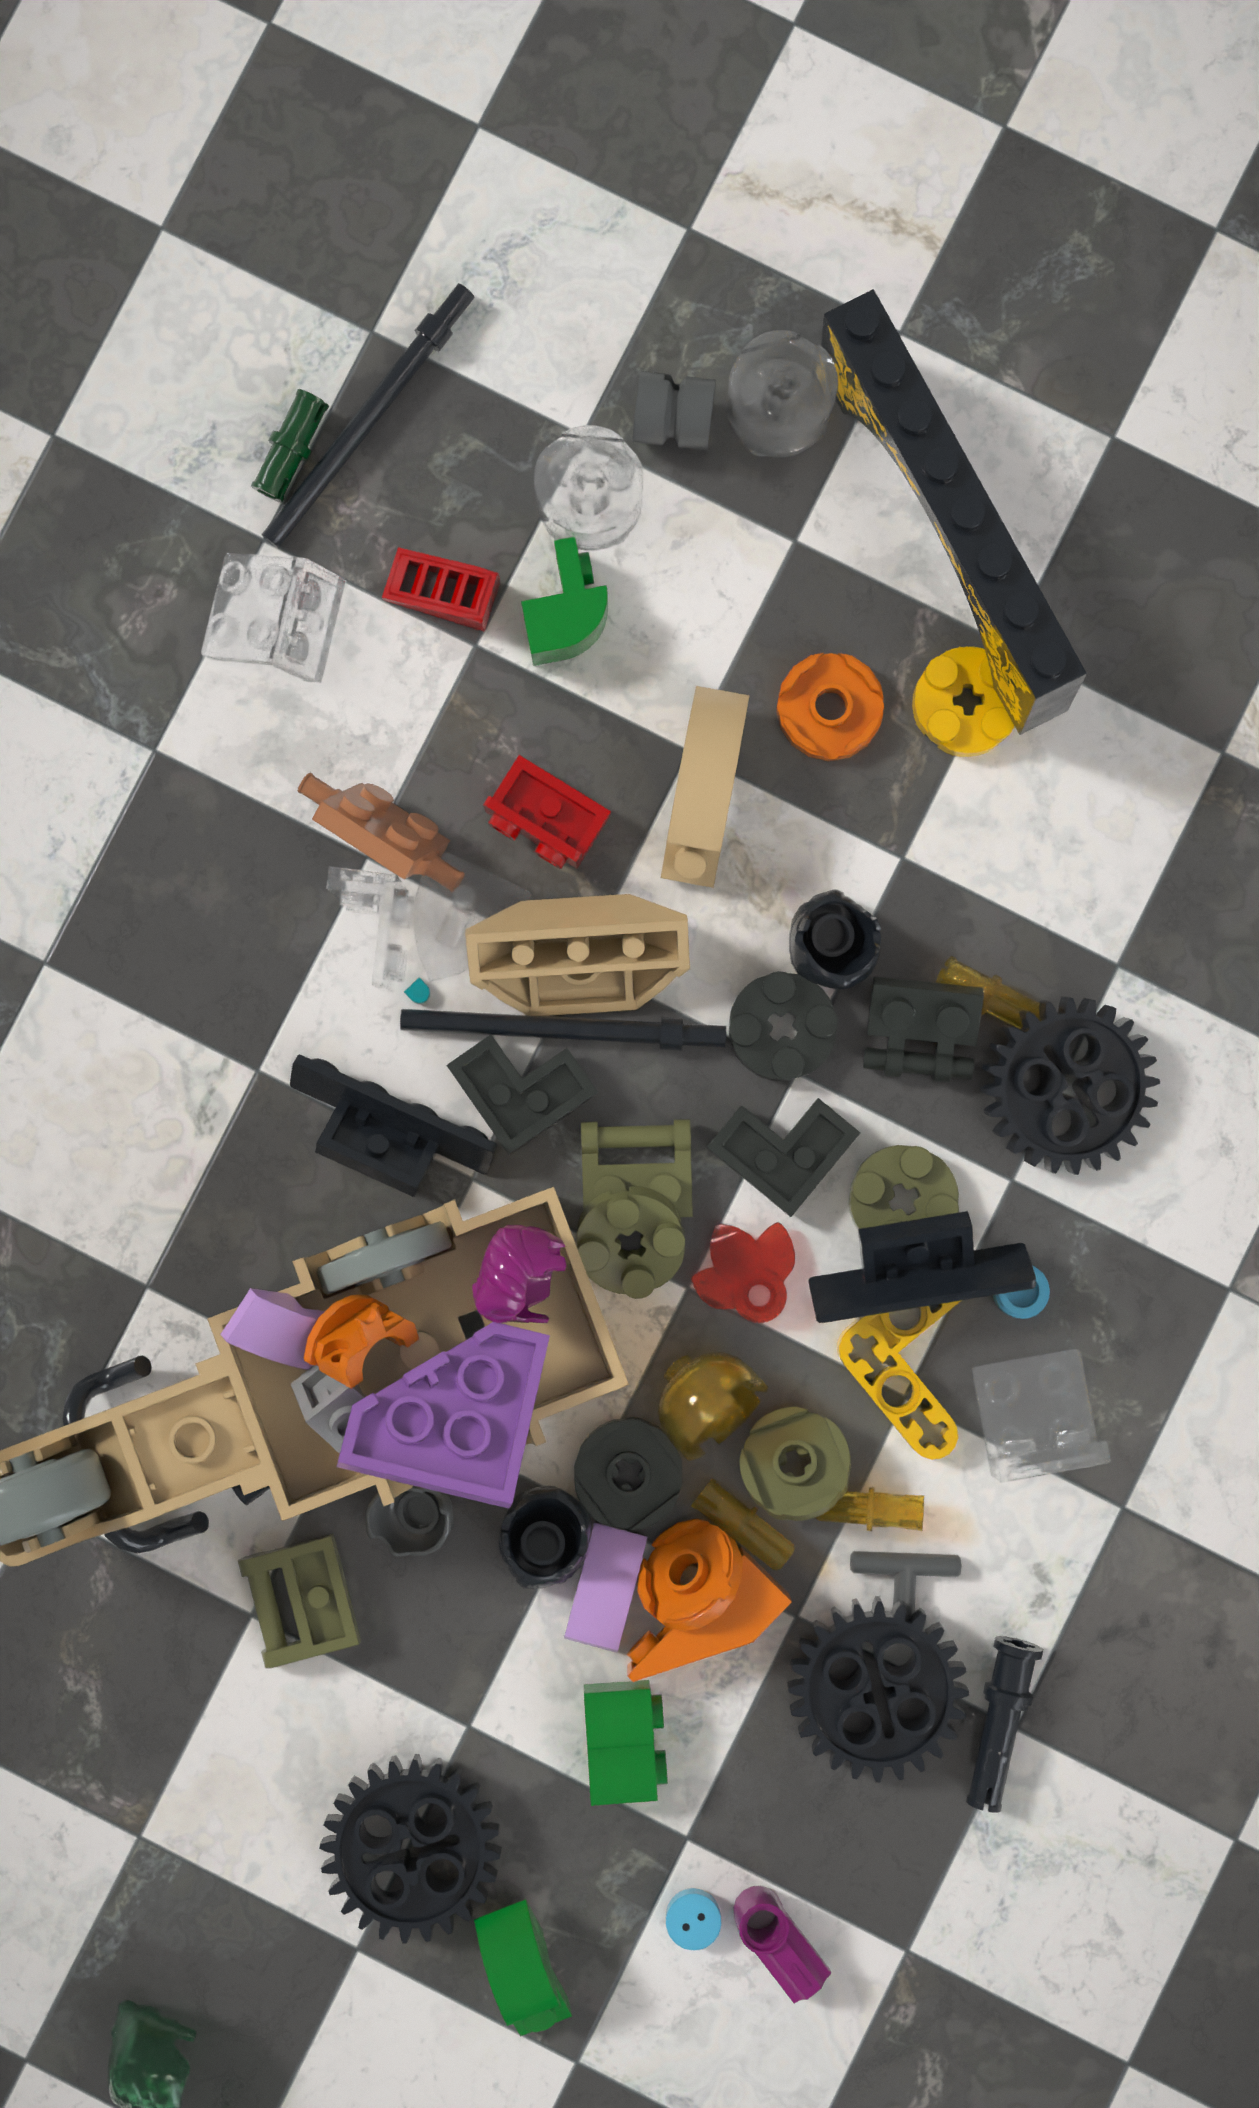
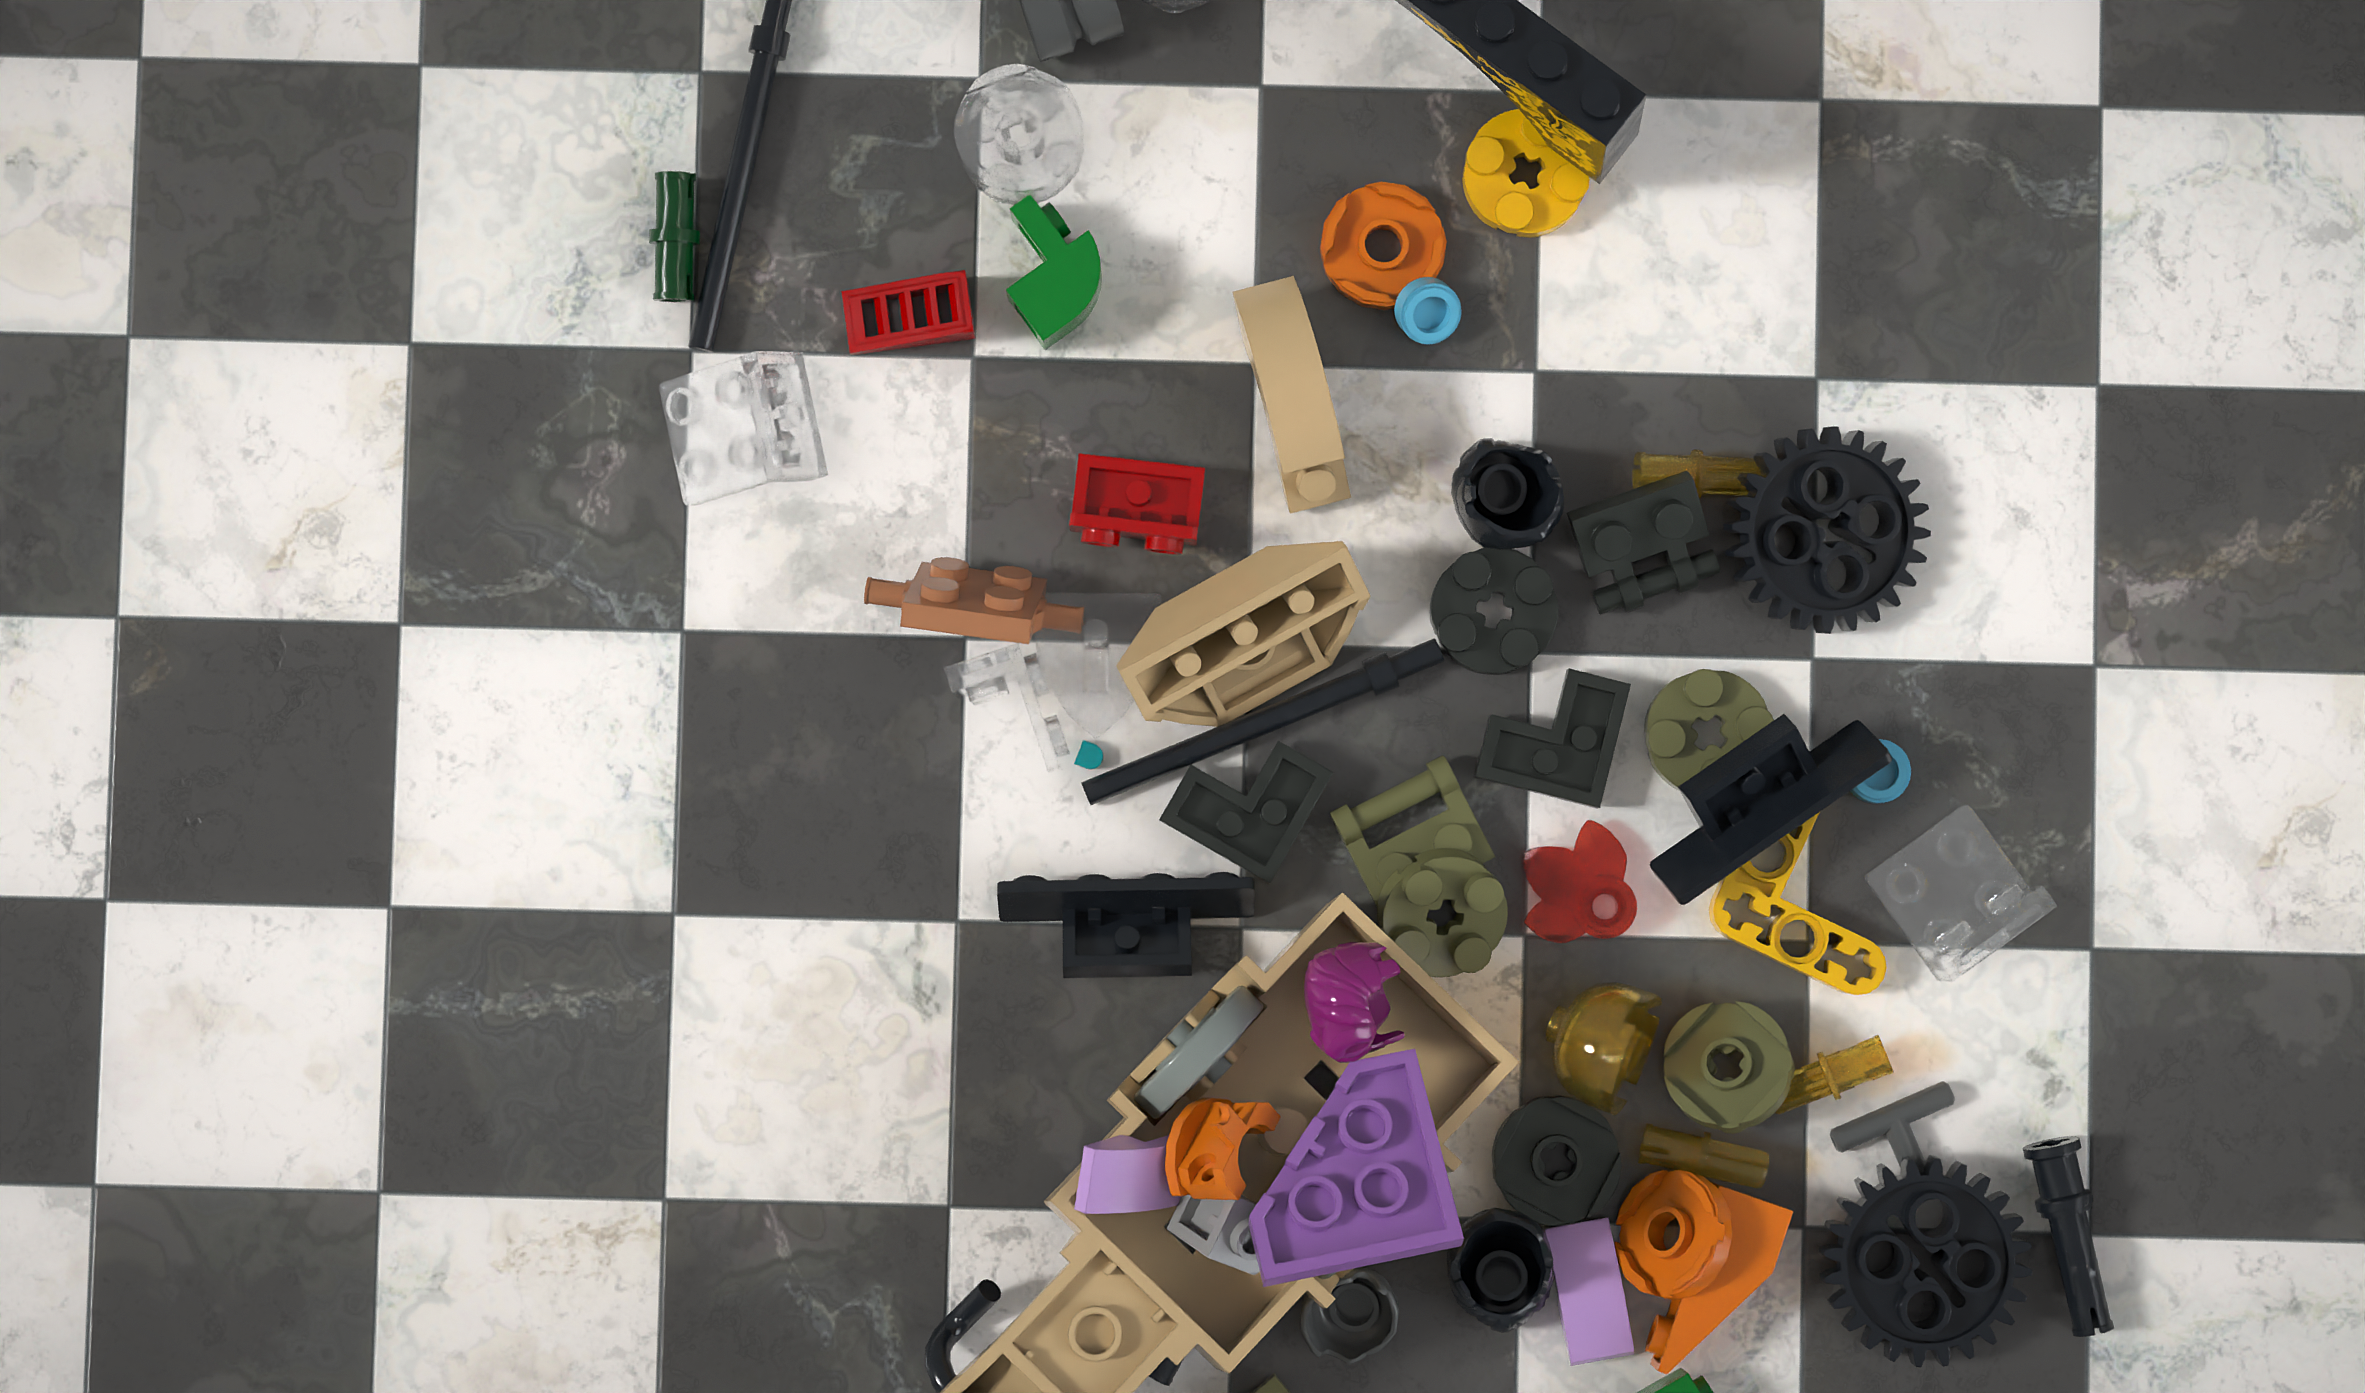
camera: 30 degrees left, 0 degrees up
none -> medium azure tile [1394,277,1462,344]

